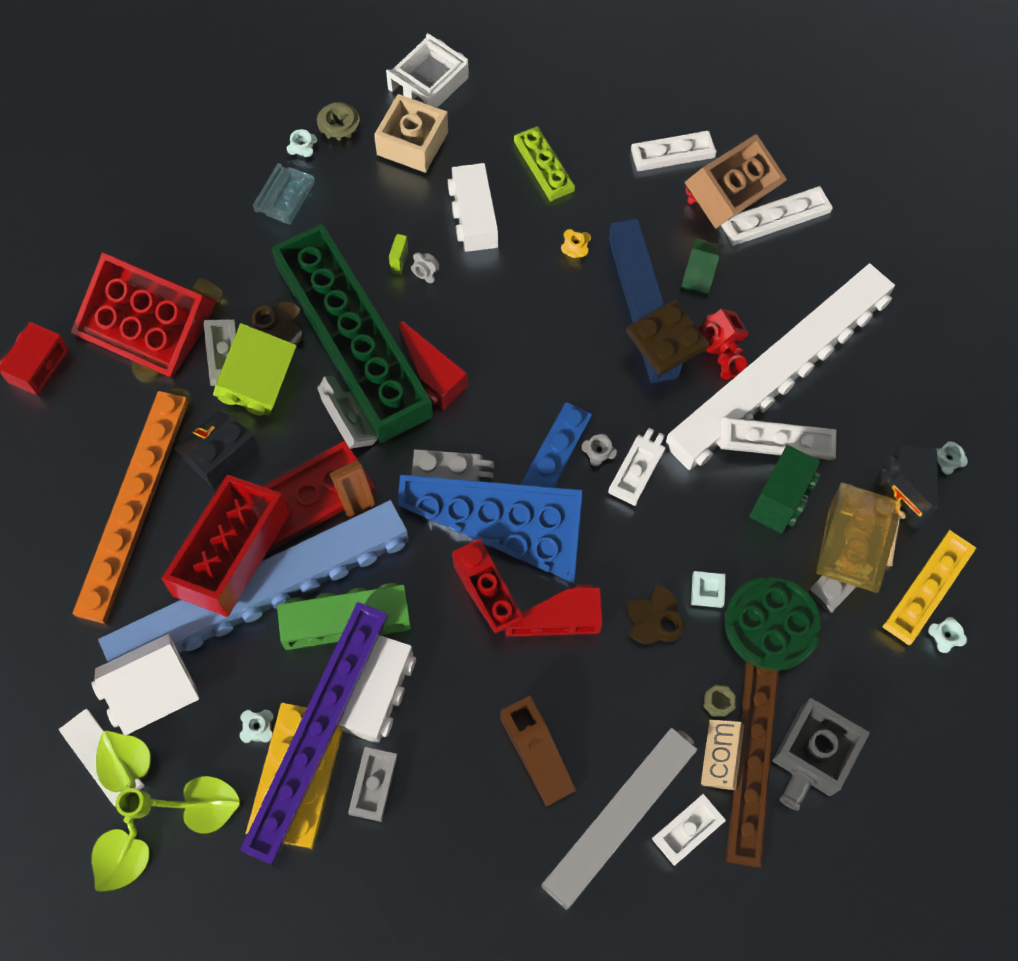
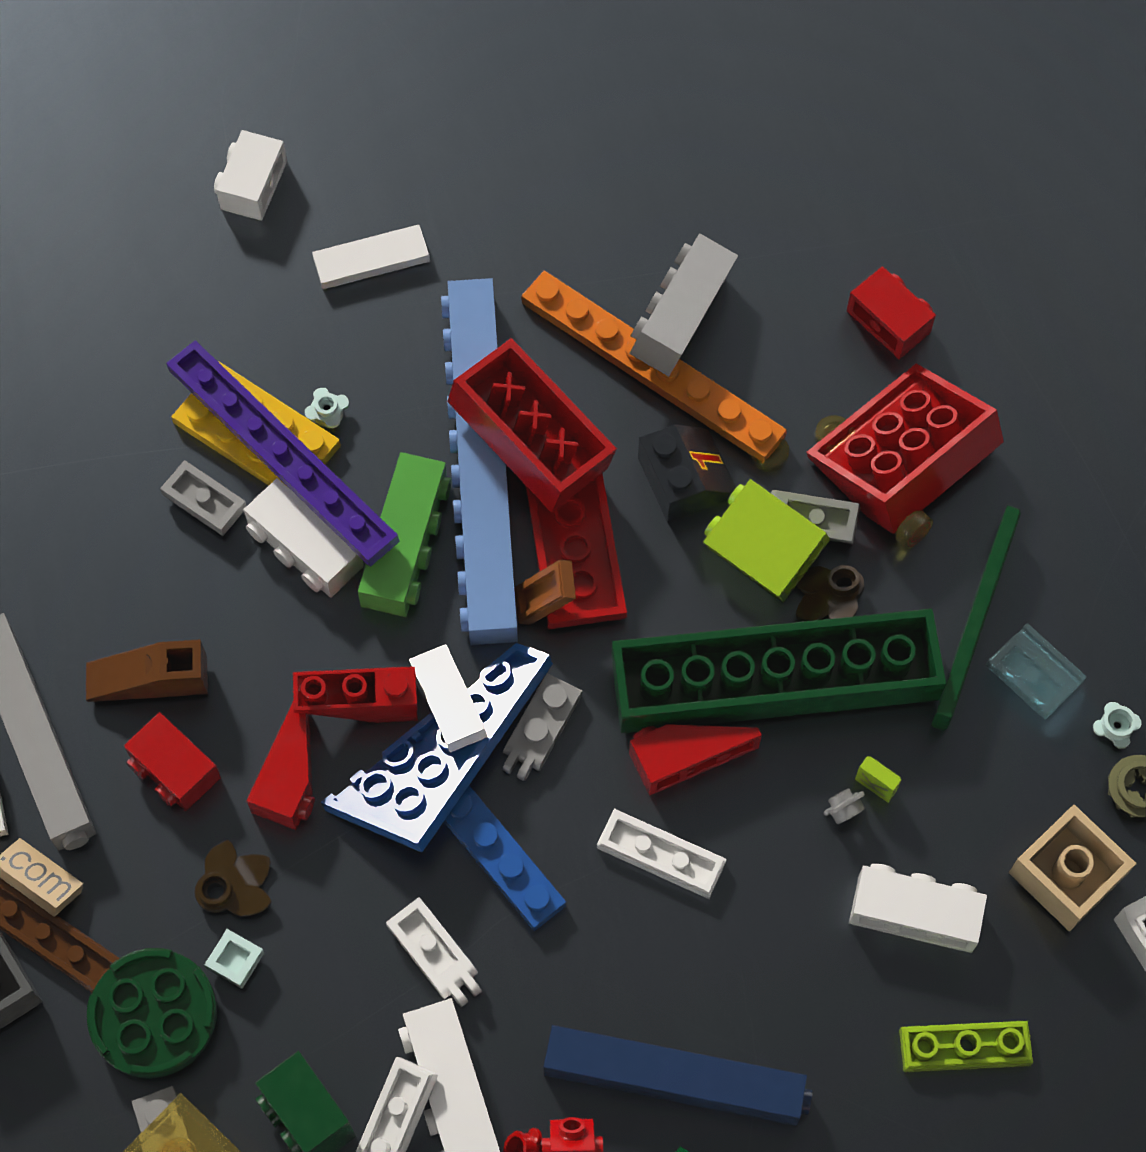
camera: 115 degrees right, 0 degrees up
white brick [91,634,199,735] -> none
lime plant [92,730,241,891] -> none
light grey hinge [317,376,377,449] -> none
yellow plate [561,230,591,258] -> none
light grey plate [582,433,617,466] -> none
dark brown plate [626,300,709,376] -> none
olive tile [704,684,736,718] -> none
none -> red brick [124,712,221,812]
none -> white brick [214,130,287,221]
none -> white tile [409,644,488,752]
none -> white tile [597,809,727,899]
none -> light grey brick [629,233,738,376]
none -> dark green tile [931,505,1021,731]

